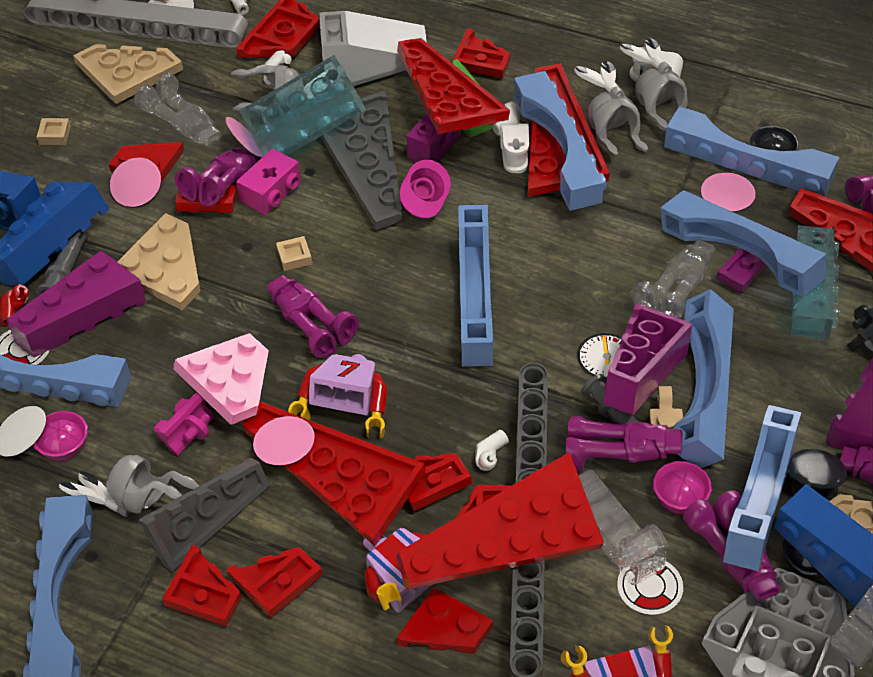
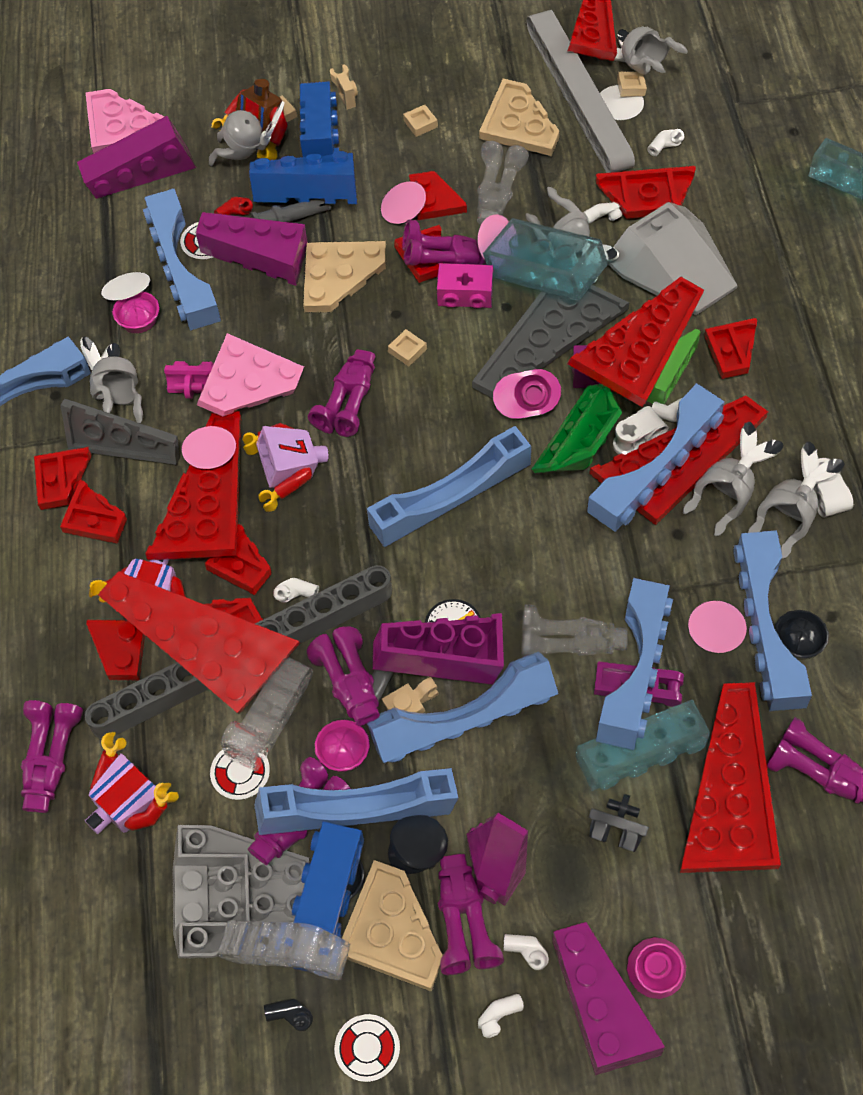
camera: 60 degrees right, 10 degrees up
none -> green wedge [532,384,622,473]

